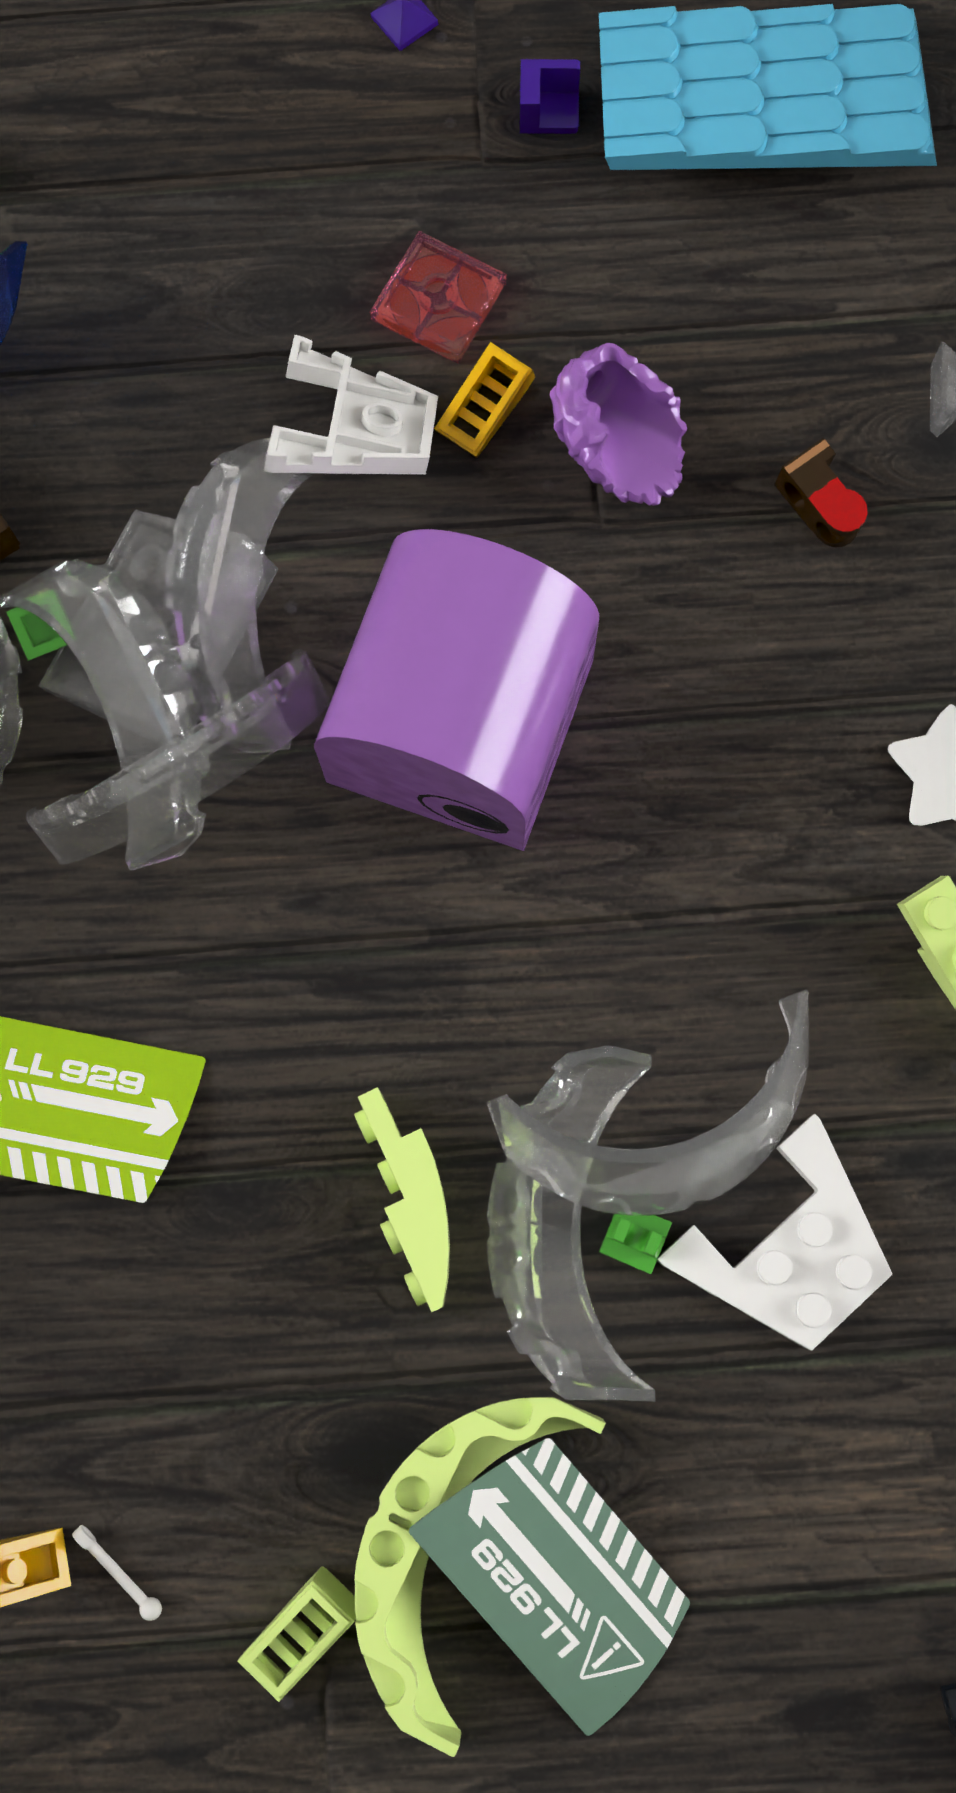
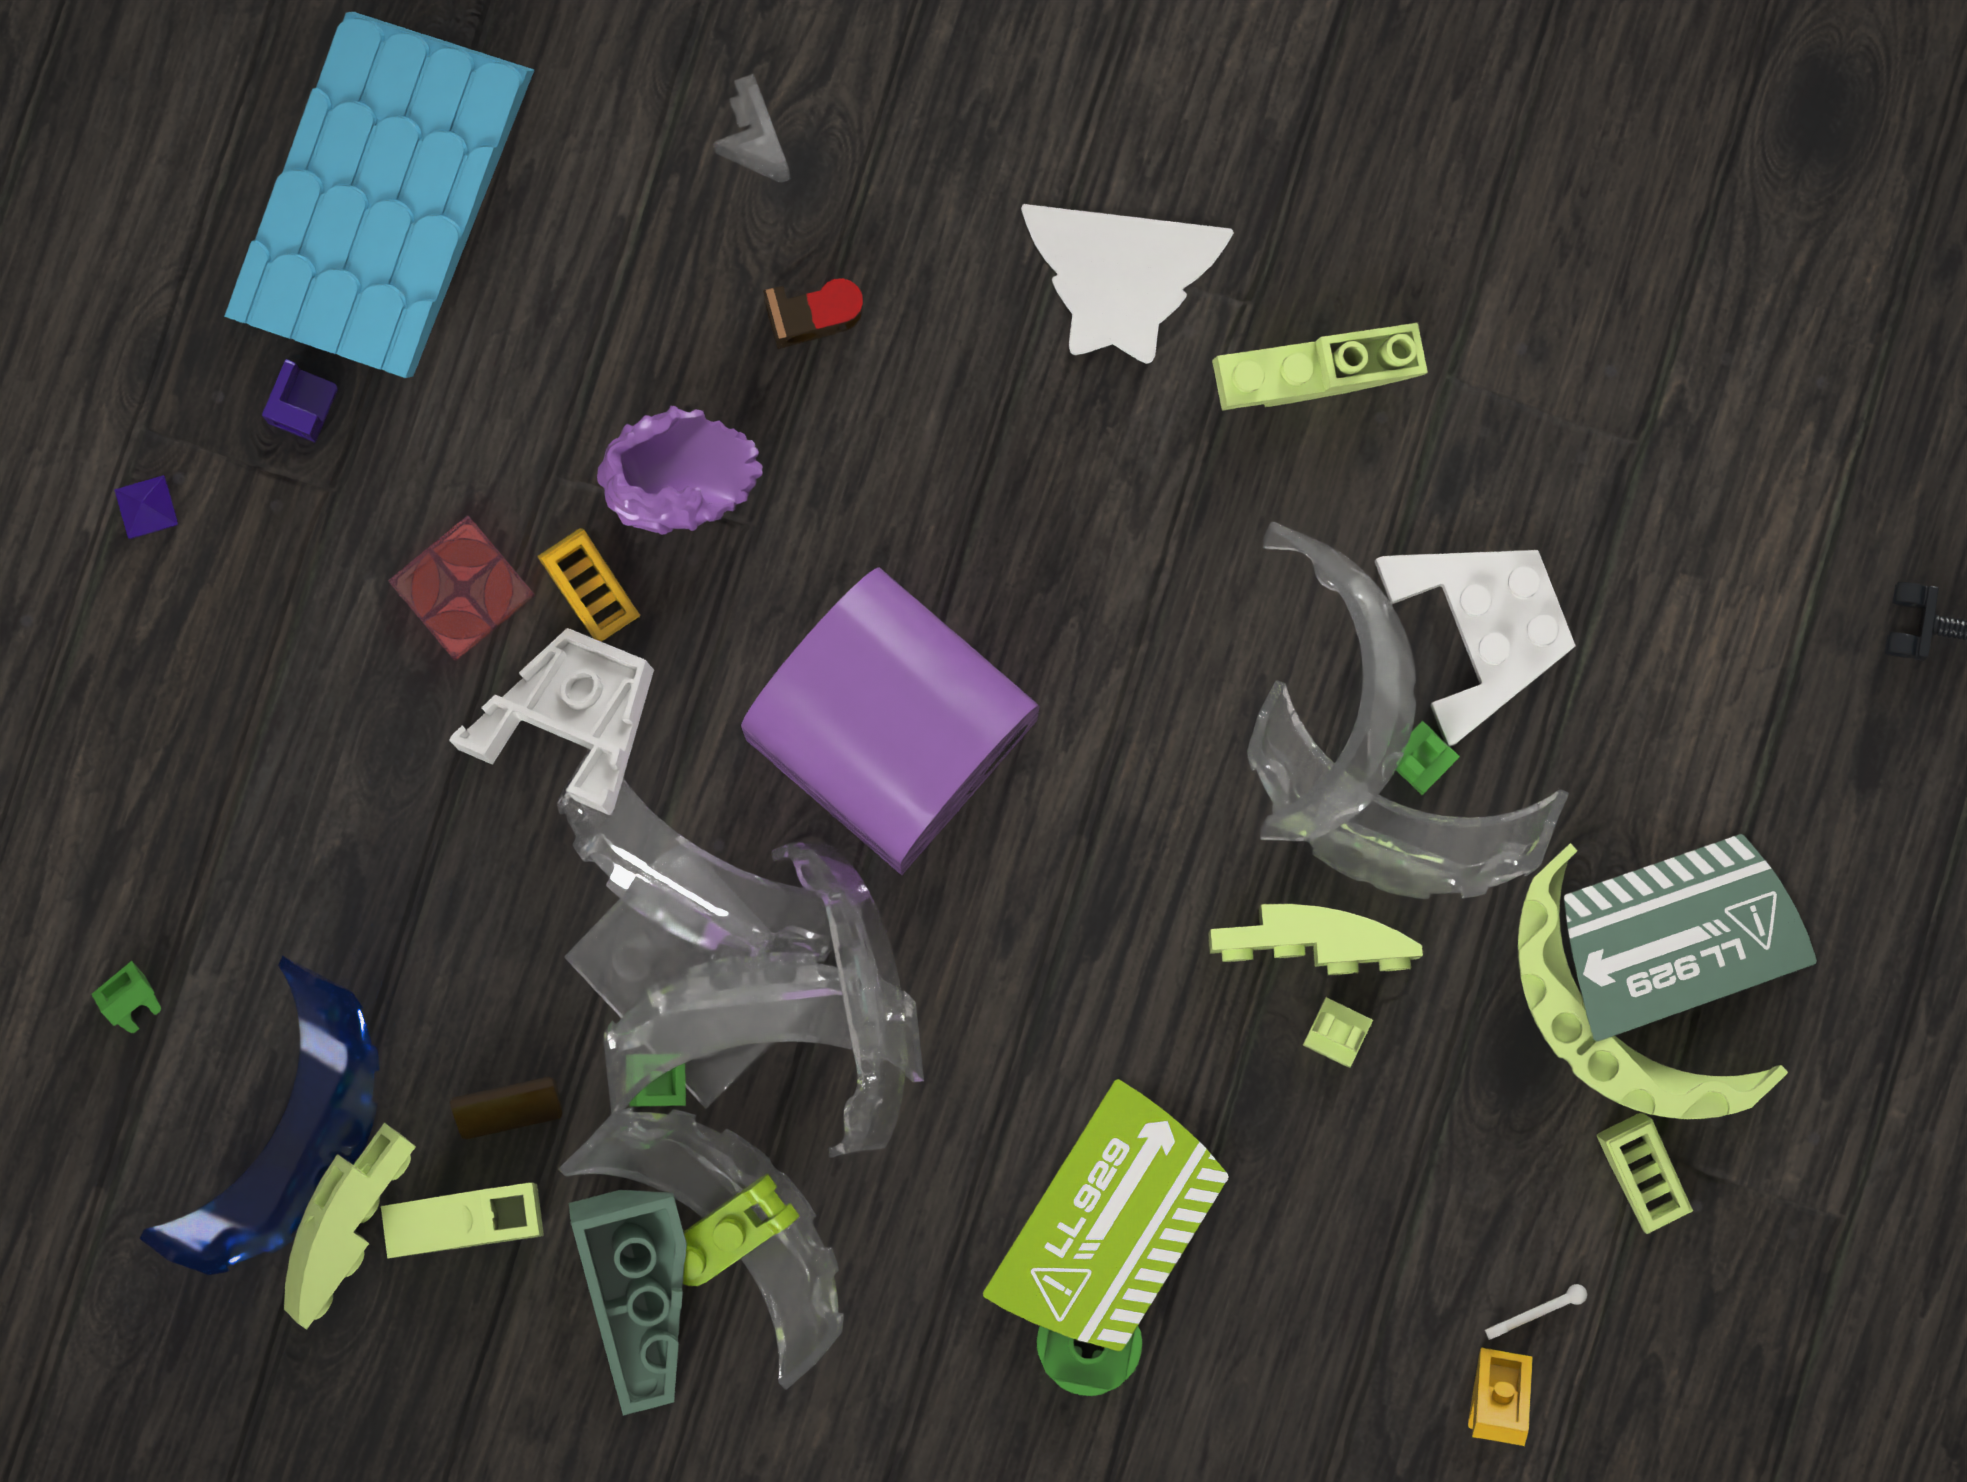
camera: 75 degrees left, 5 degrees up
none -> yellowish green tile [1303,997,1373,1068]

